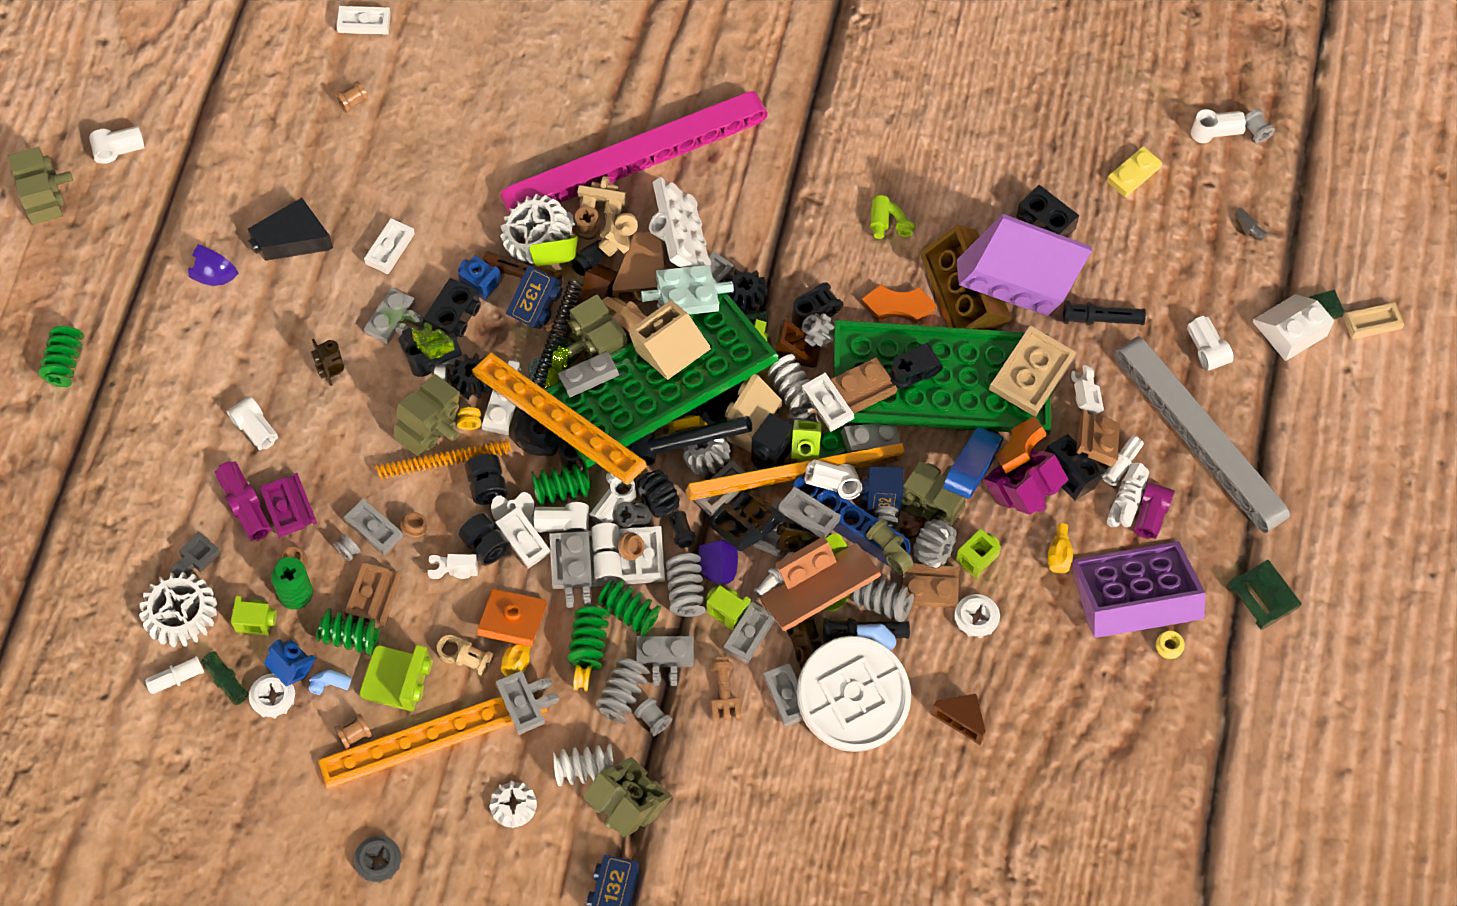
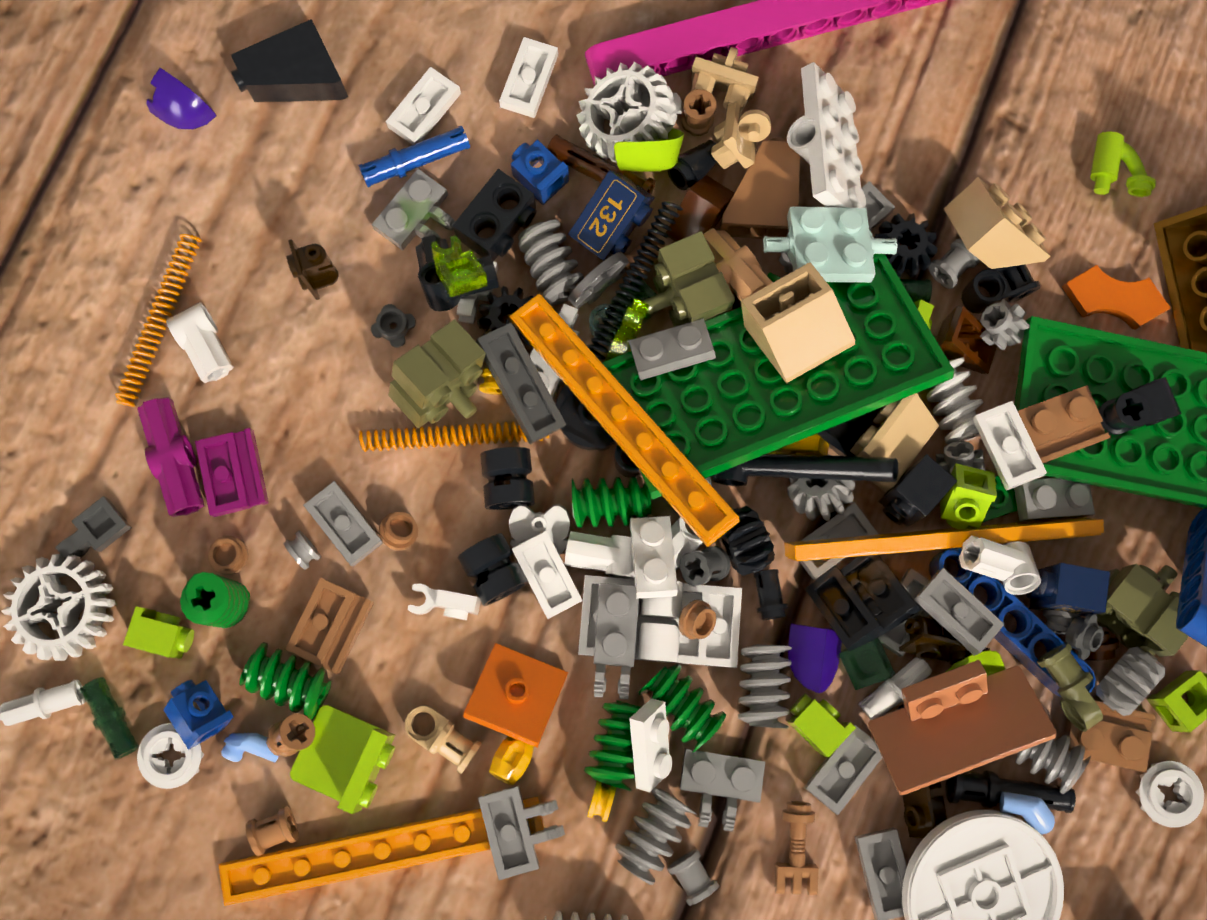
camera: 10 degrees right, 15 degrees up
none -> light orange piece [115,234,203,407]
none -> medium nougat bush [266,714,315,757]
none -> blue pin [358,126,470,188]
none -> dark grey plate [371,304,416,348]
none -> dark grey plate [476,323,566,445]
none -> white plate [499,37,558,118]
none -> light grey piece [518,219,584,306]
none -> flat silver wheel [568,252,629,309]
none -> white plate [630,516,678,599]
none -> white plate [630,698,672,793]
none -> clear green plate [839,638,895,690]
none -> light grey bush [929,239,980,289]
none -> tan slope [944,177,1050,269]
none -> dark grey plate [1065,613,1104,660]

